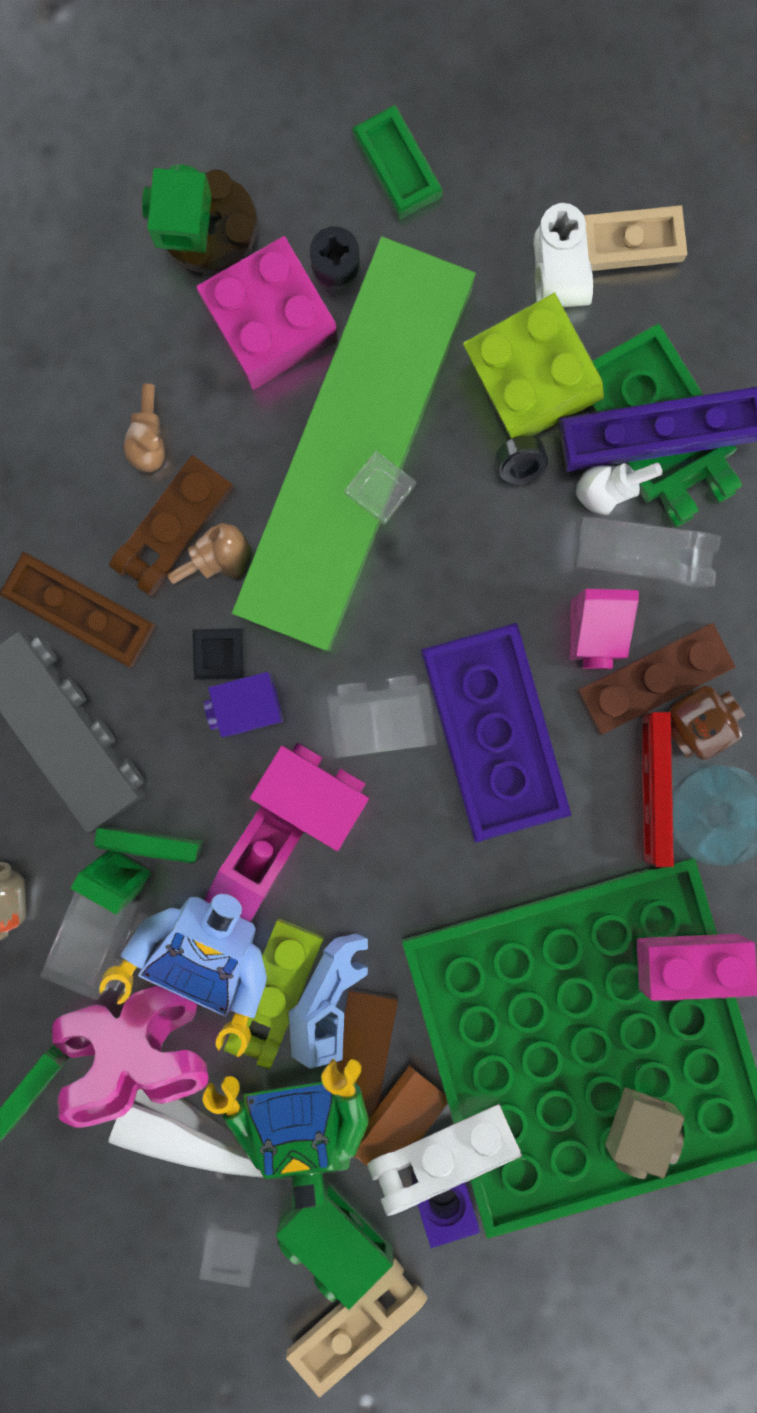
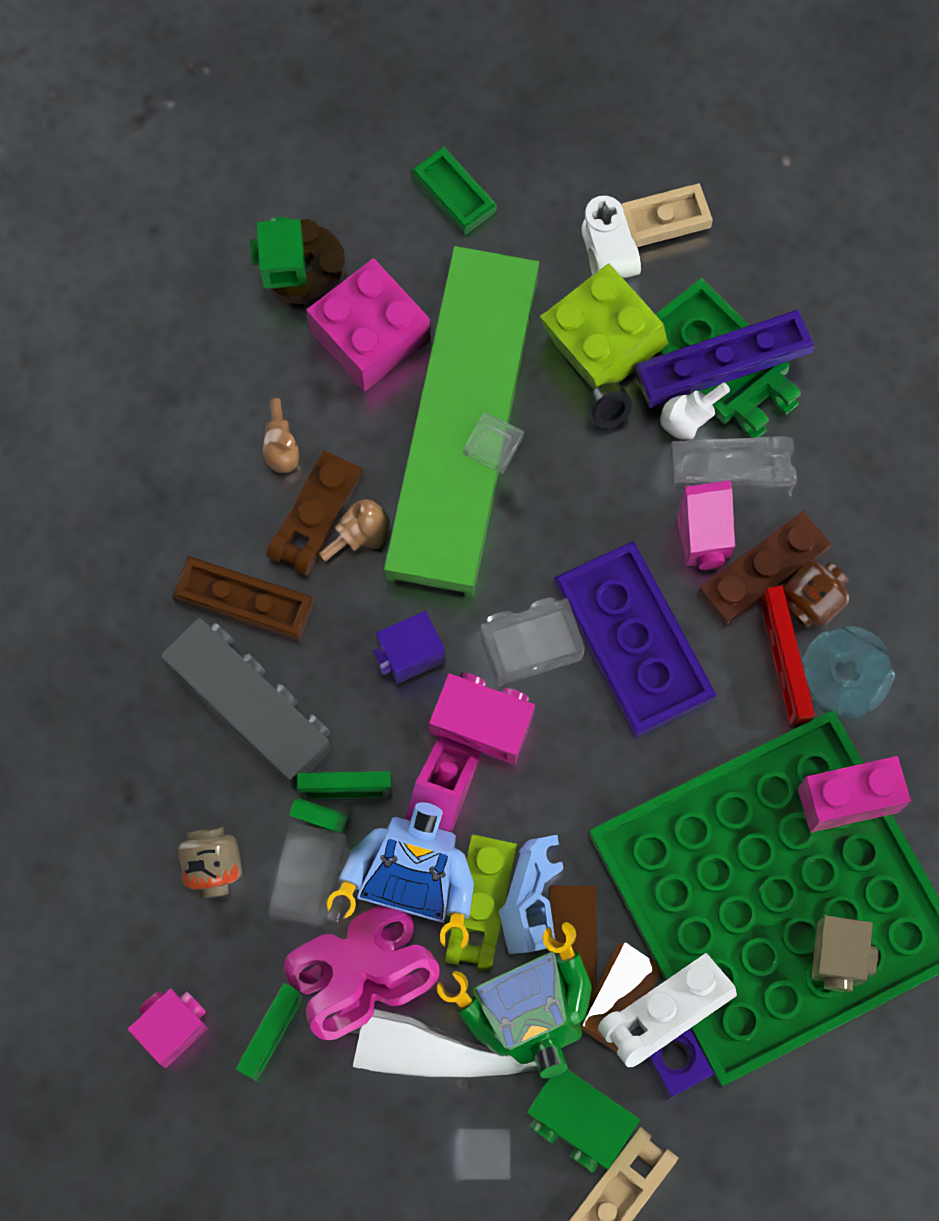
camera: 15 degrees left, 15 degrees down
black tile [193,628,246,680] -> none
black wheel [310,226,360,289] -> none

